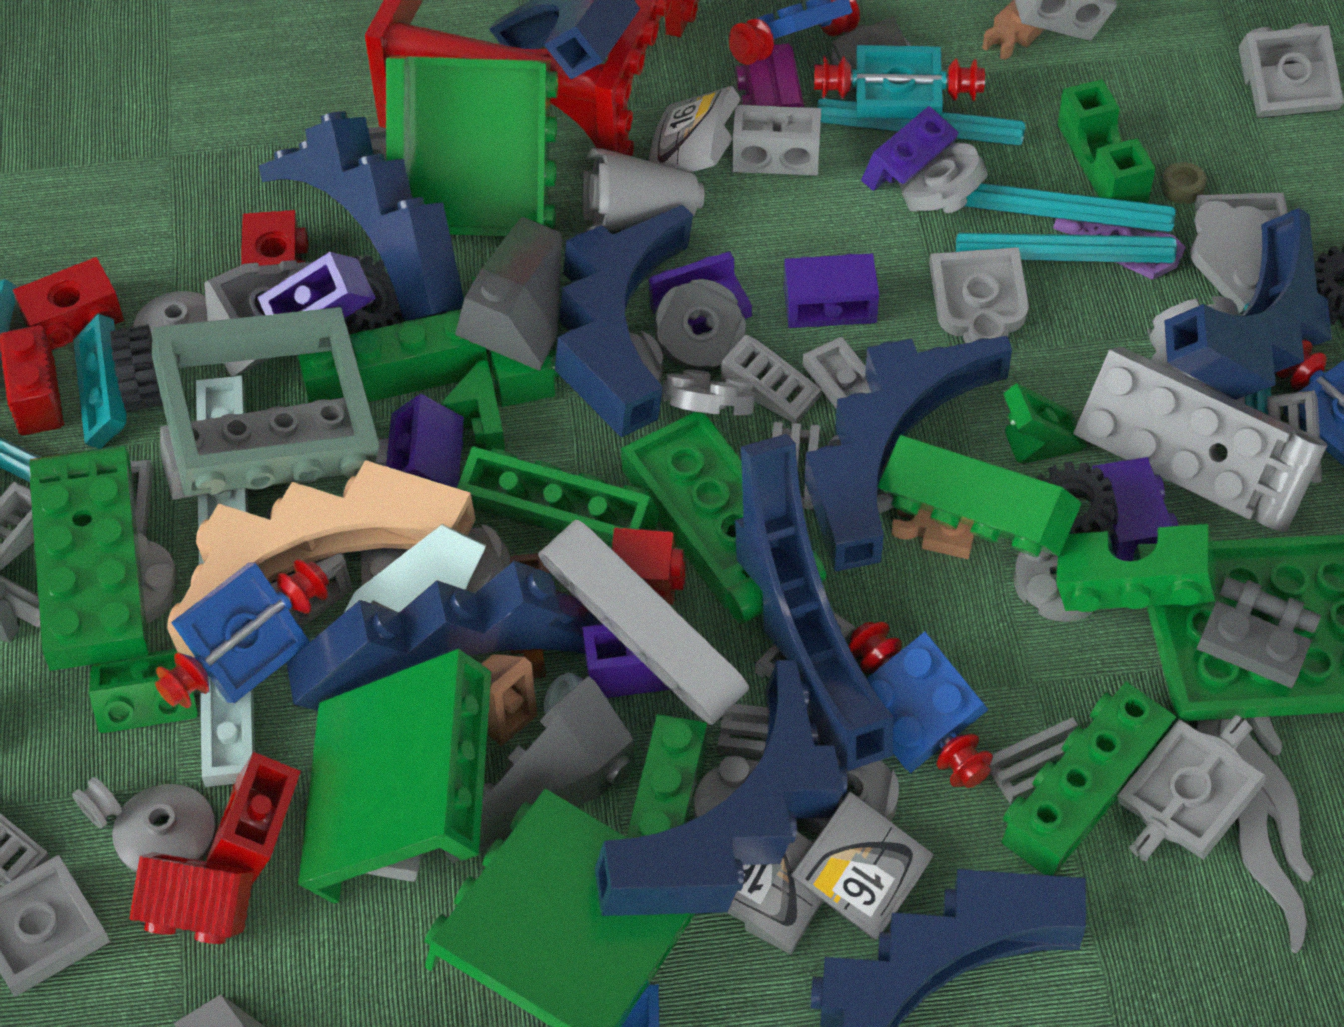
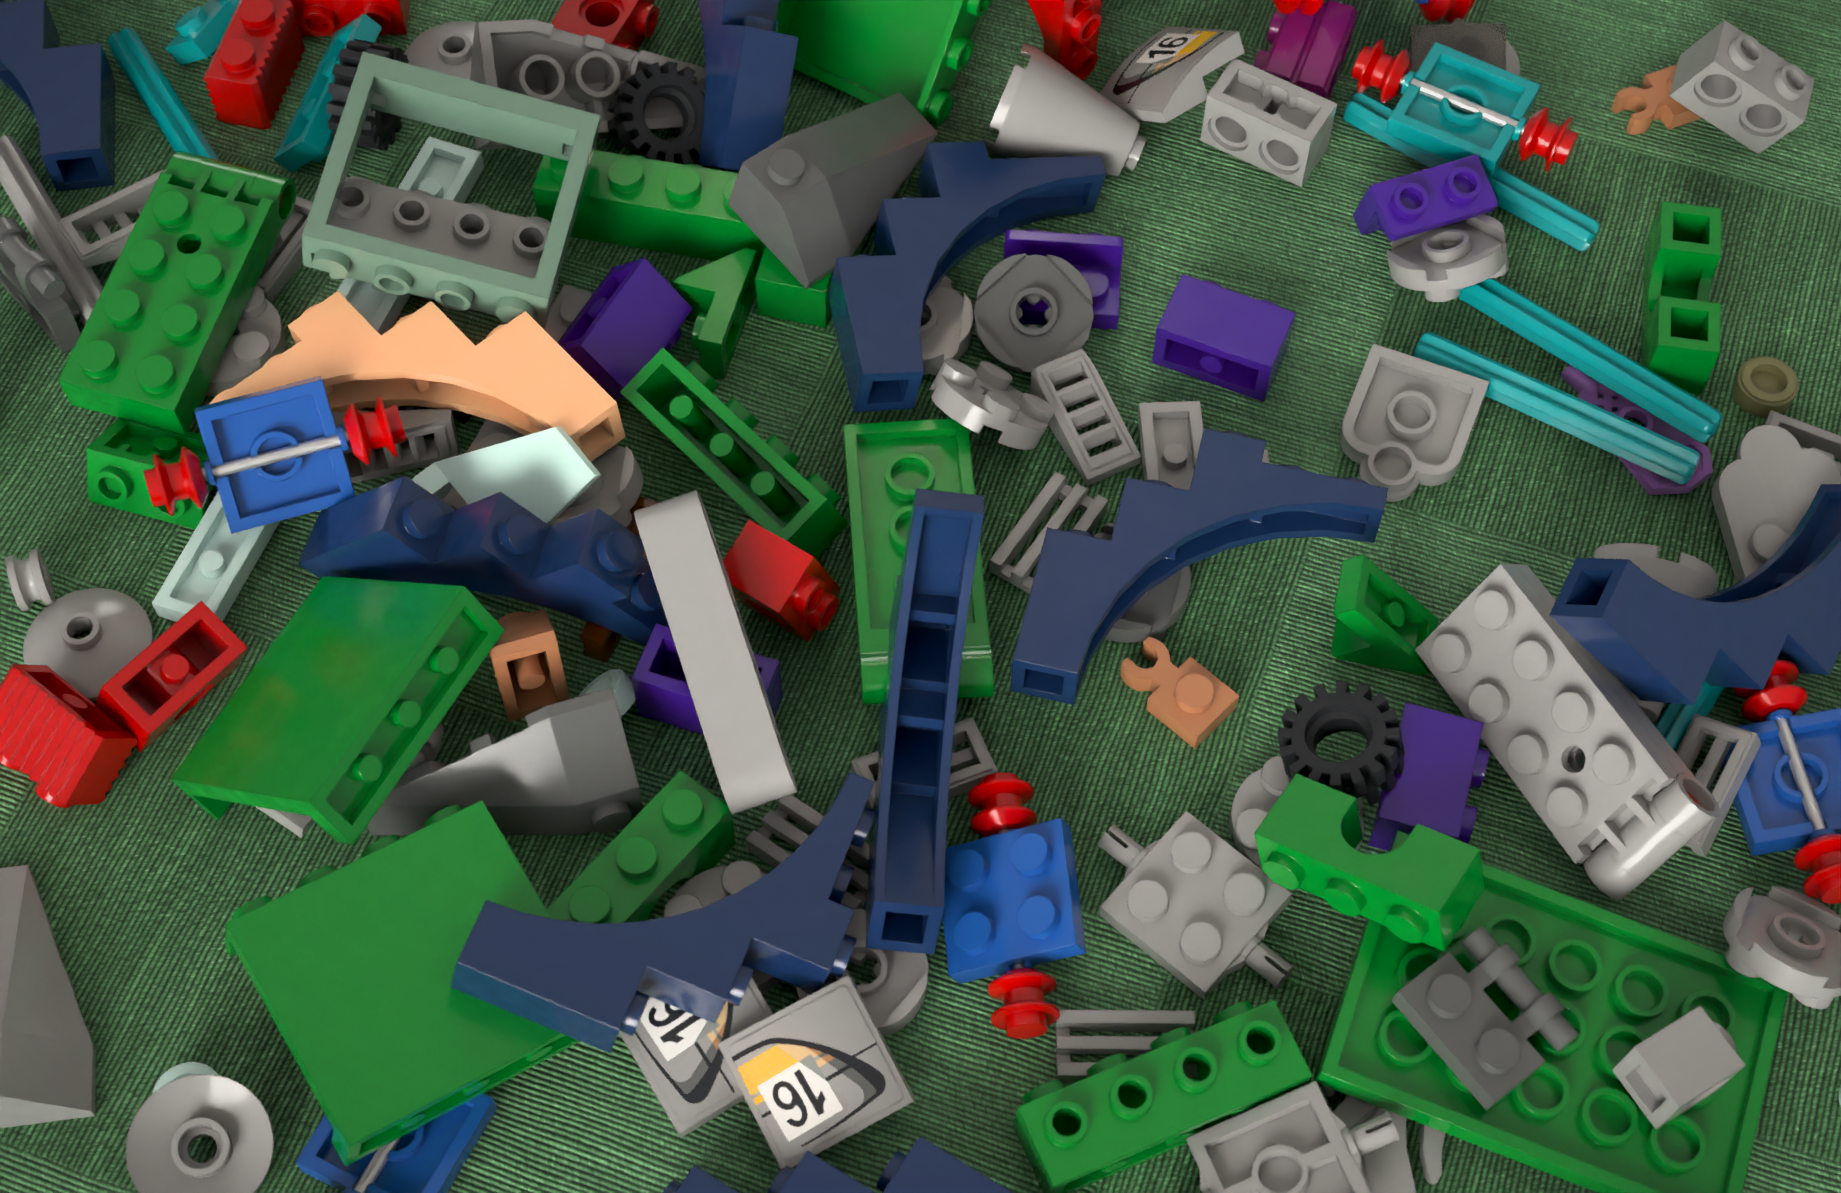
camera: 25 degrees right, 5 degrees up
brick [257,252,376,318] -> none
green brick [878,435,1082,558] -> none
none -> light grey plate [1098,811,1295,1000]

